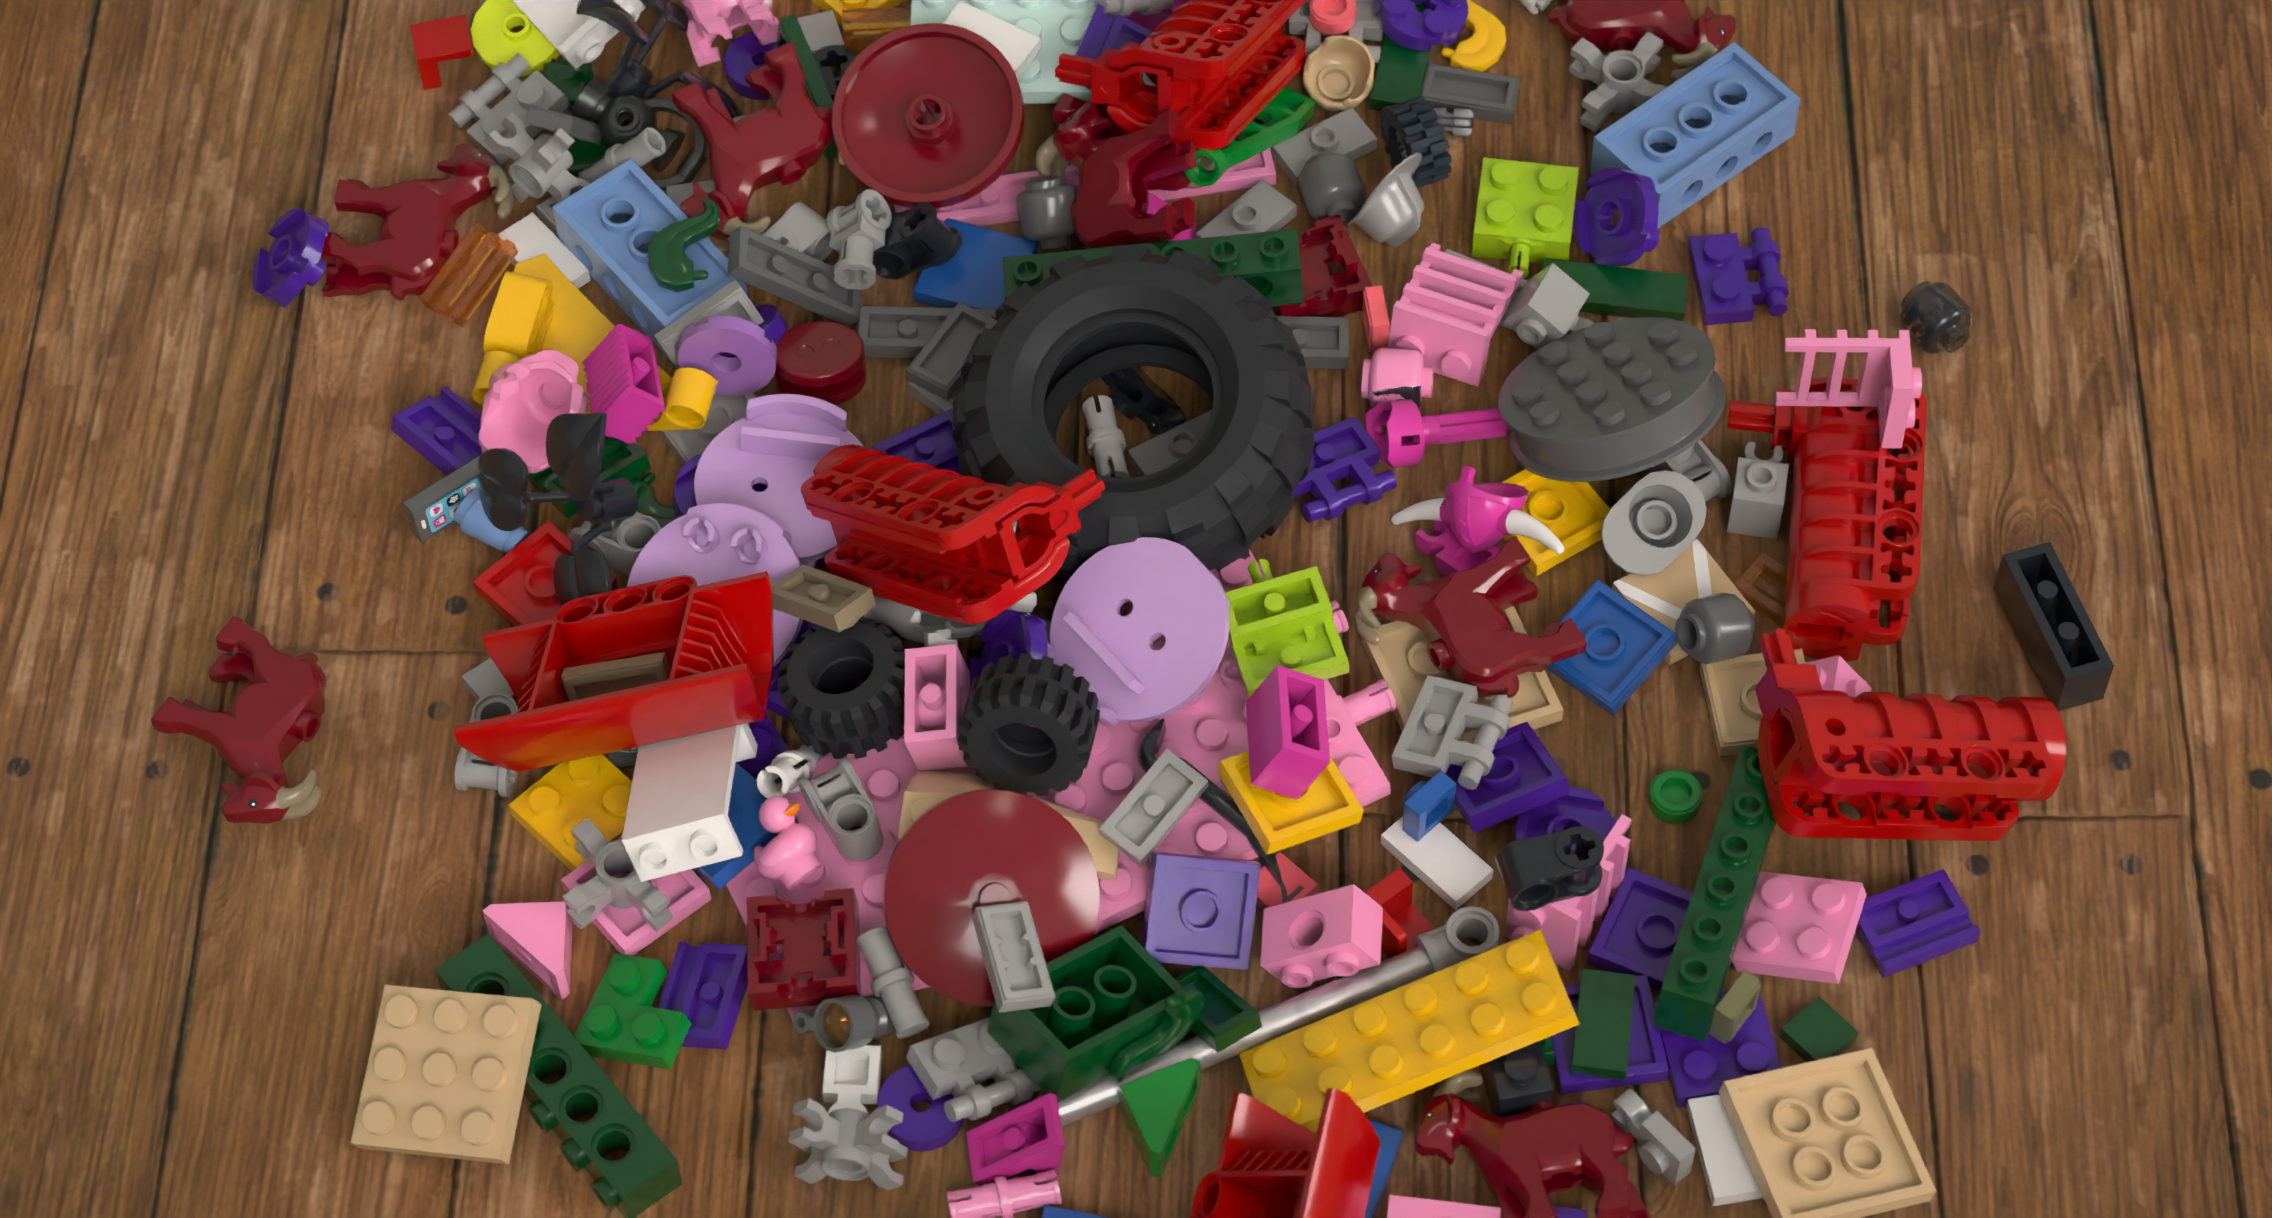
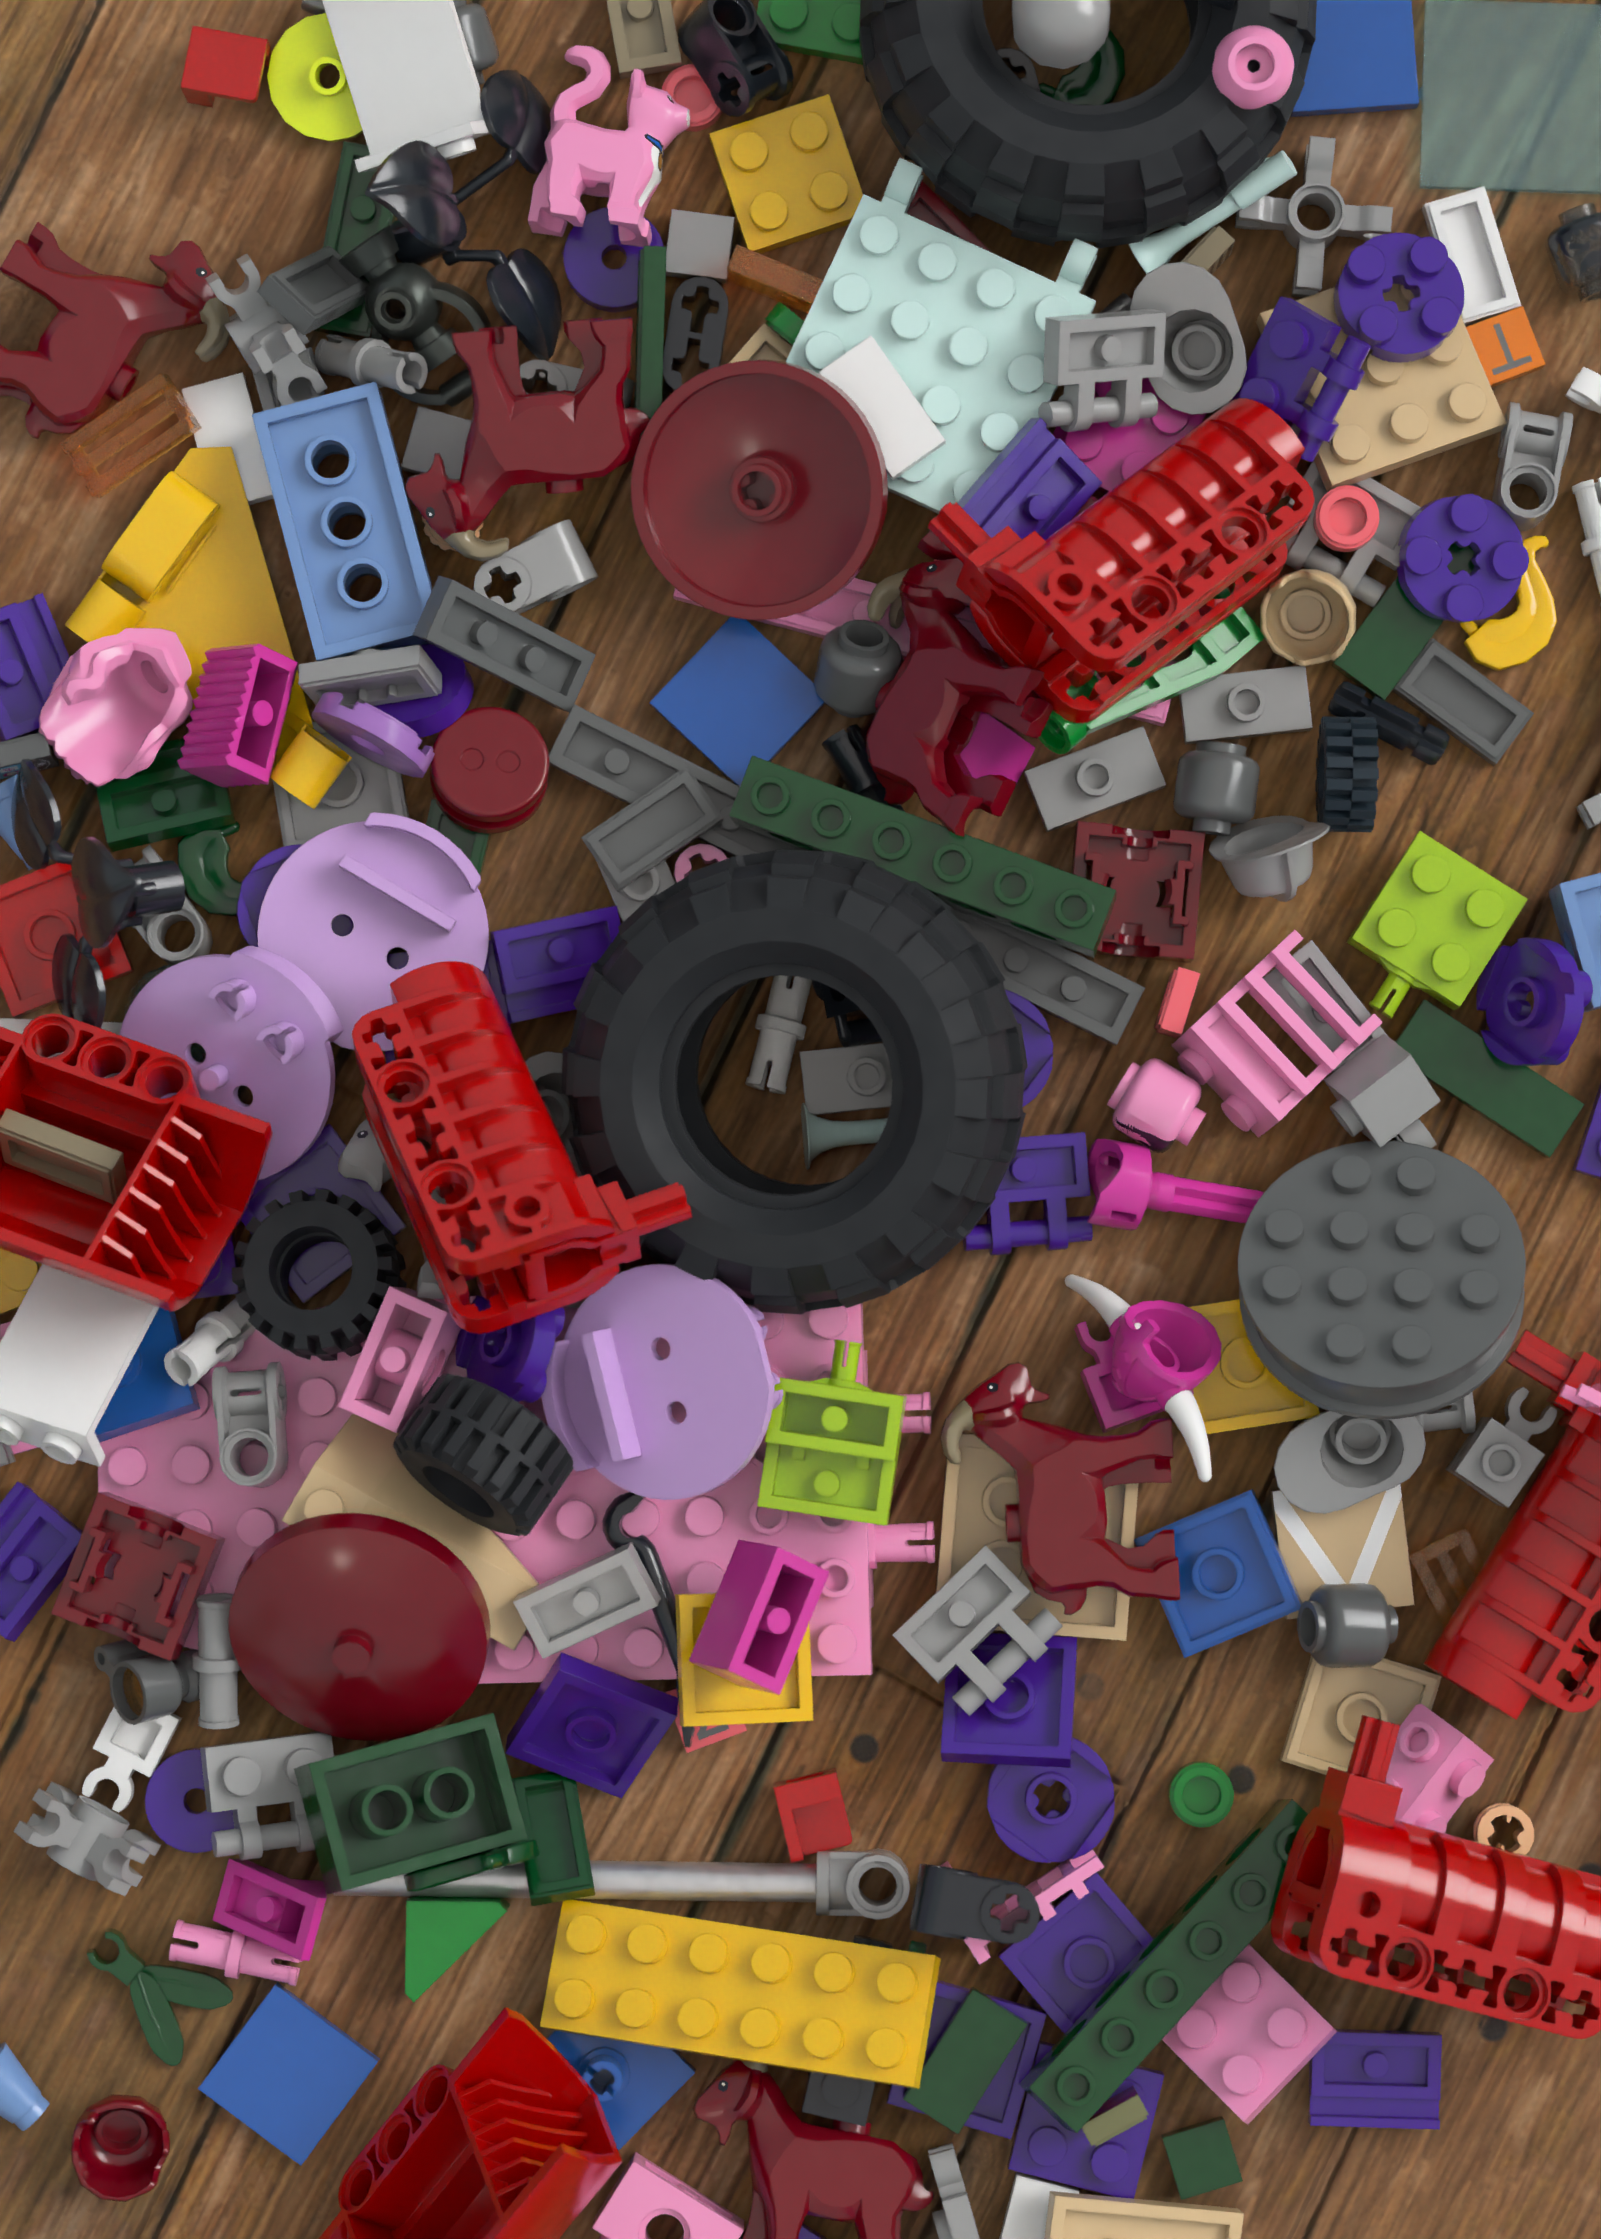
camera: 20 degrees right, 30 degrees up
light grey plate [448,53,571,166] -> none
dark green piece [648,199,720,292] -> none
bright pink animal [753,796,823,890] -> none
dark tan plate [772,564,876,633] -> none
light grey connector [827,189,892,290] -> none
black piece [873,202,963,279] -> none
light grey plate [972,901,1055,1013] -> none
bright pink brick [1260,884,1383,988] -> none
white tile [1380,816,1494,911] -> none
blue plate [1402,771,1456,842] -> none

